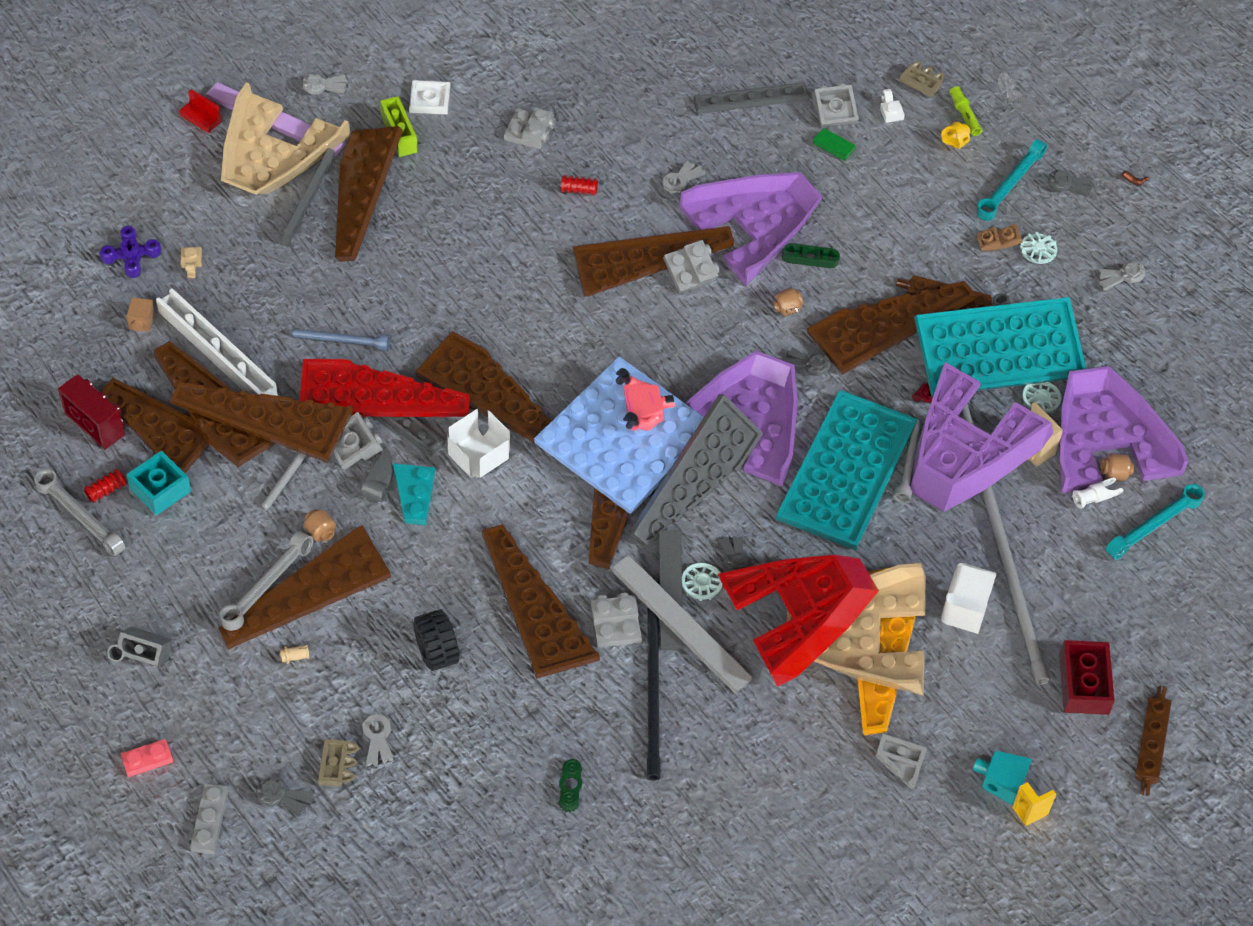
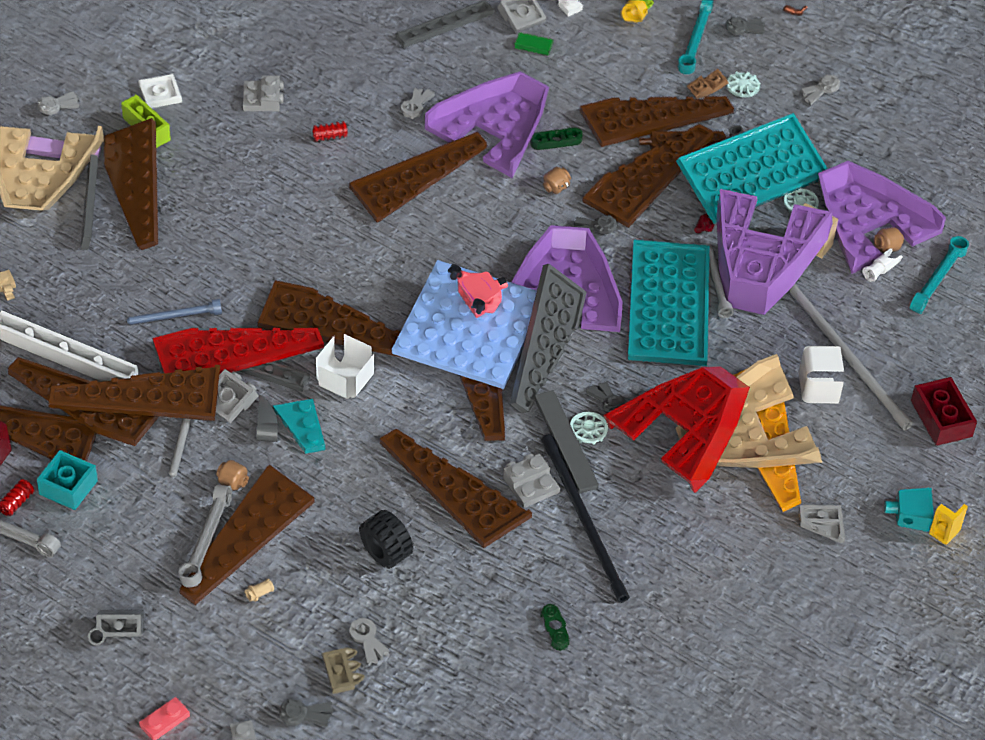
camera: 20 degrees left, 5 degrees down
light grey tile [612,555,753,694] -> none
light grey plate [663,240,719,294] -> none
none -> reddish brown wing [580,96,734,147]

